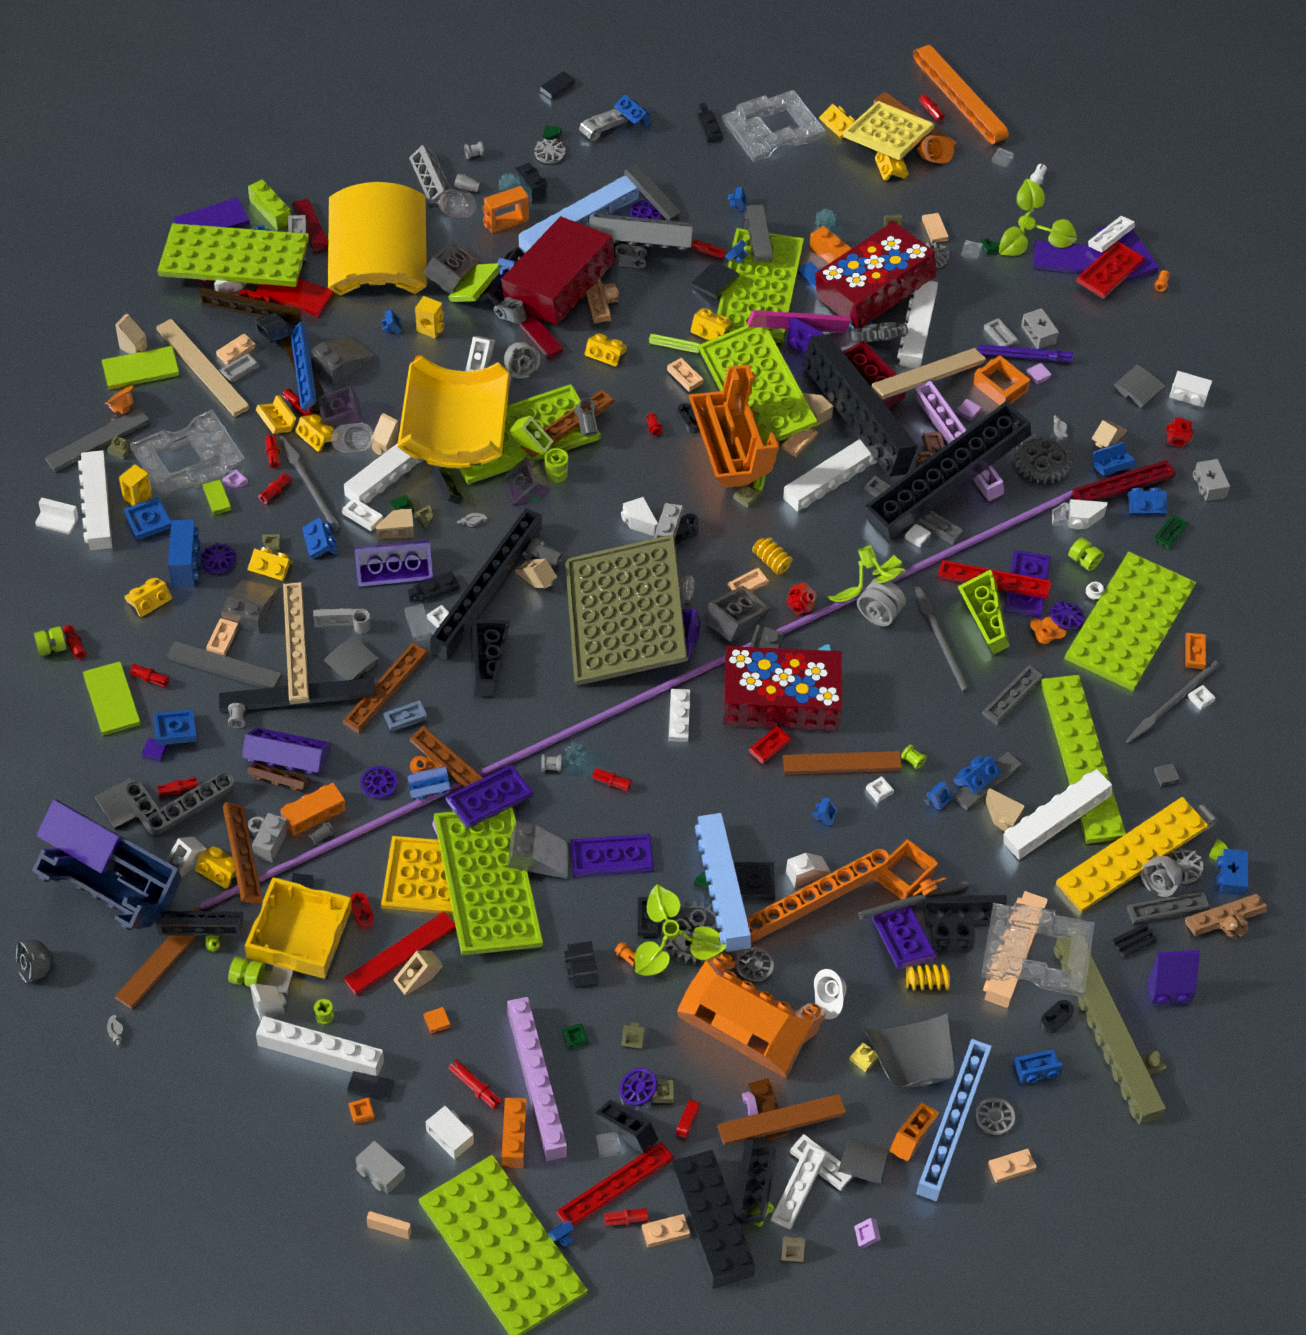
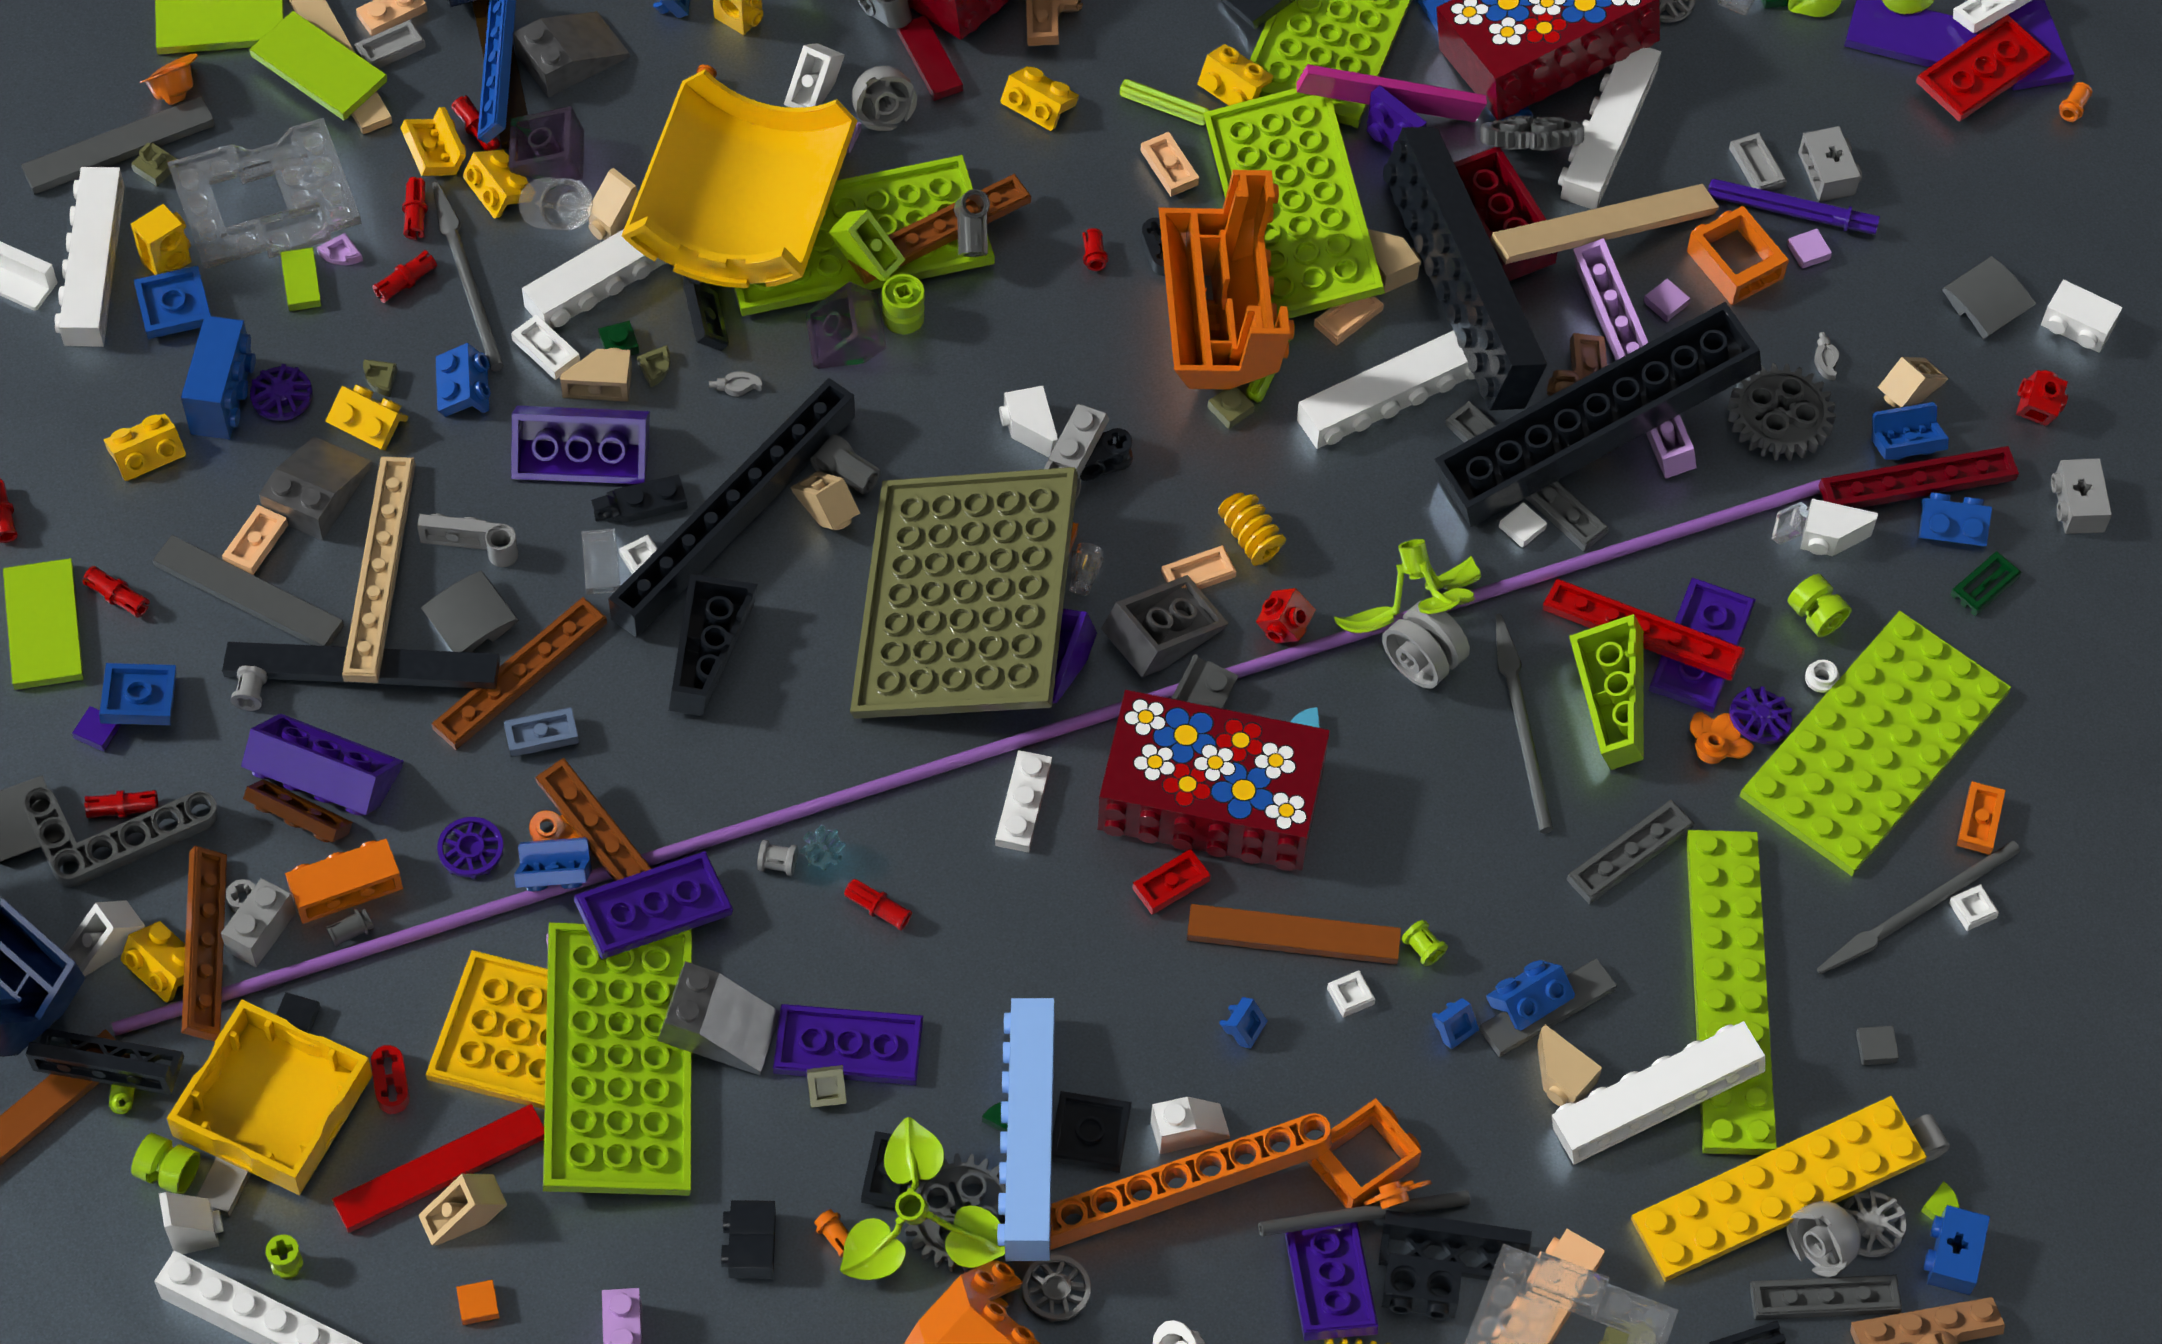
camera: 10 degrees right, 5 degrees up
none -> lime tile [249,11,387,121]
none -> olive plate [807,1065,847,1108]

